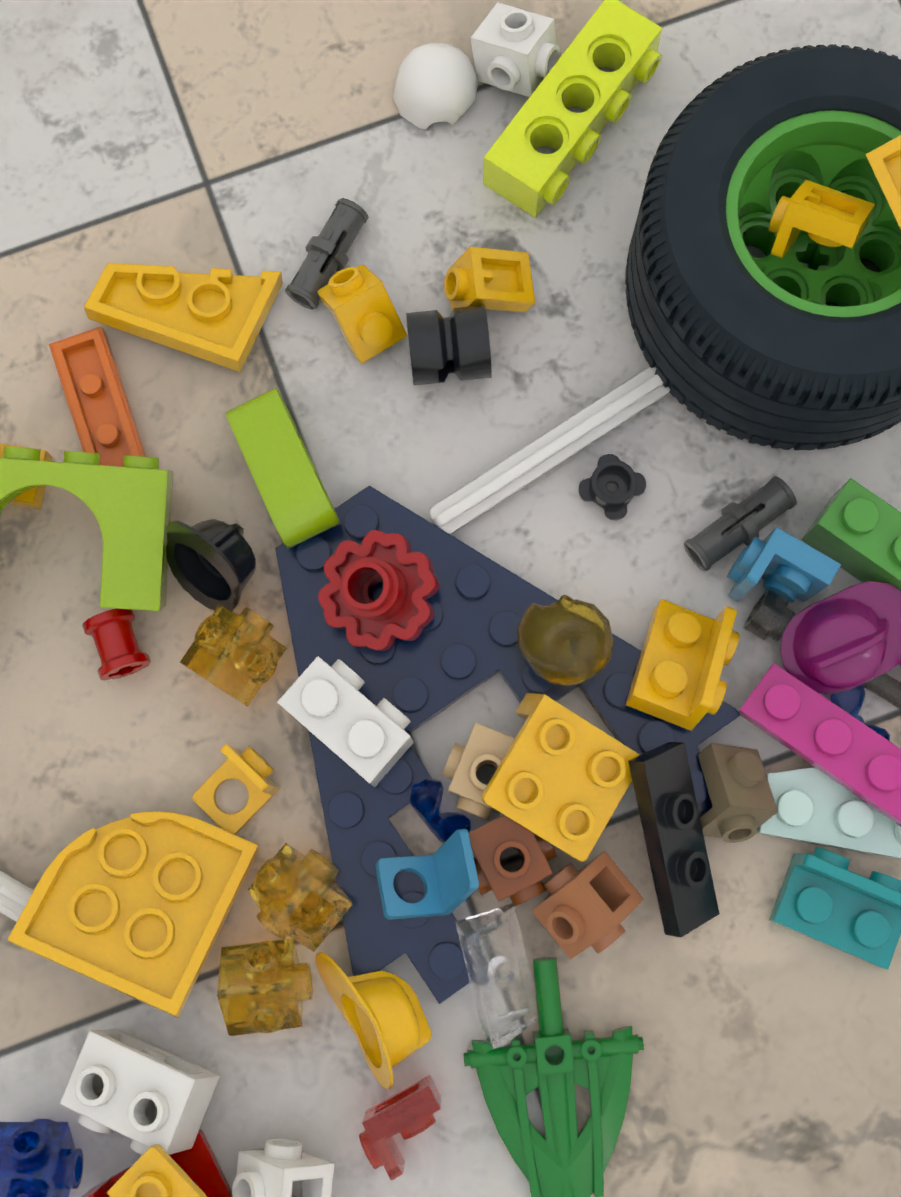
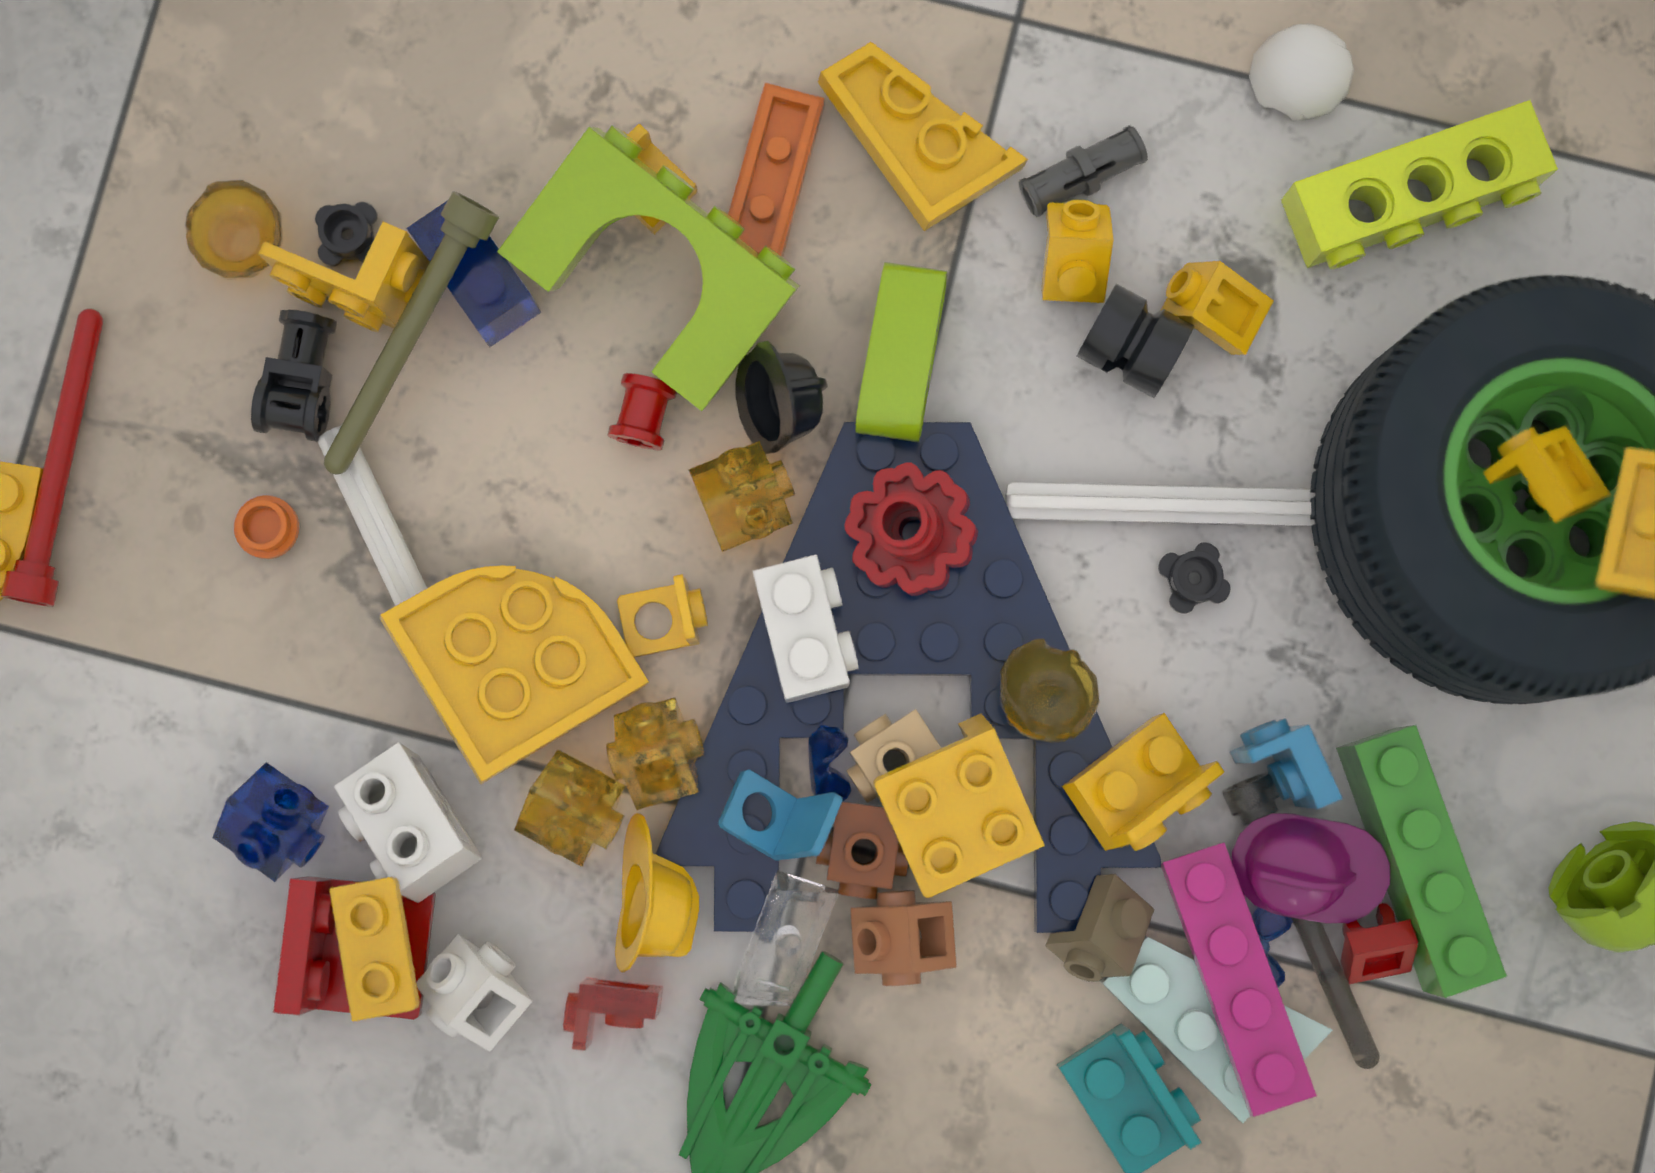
camera: 30 degrees right, 5 degrees up
white brick [470,2,561,97] -> none
black plate [628,742,720,938] -> none
dark grey pin [683,476,797,572] -> none

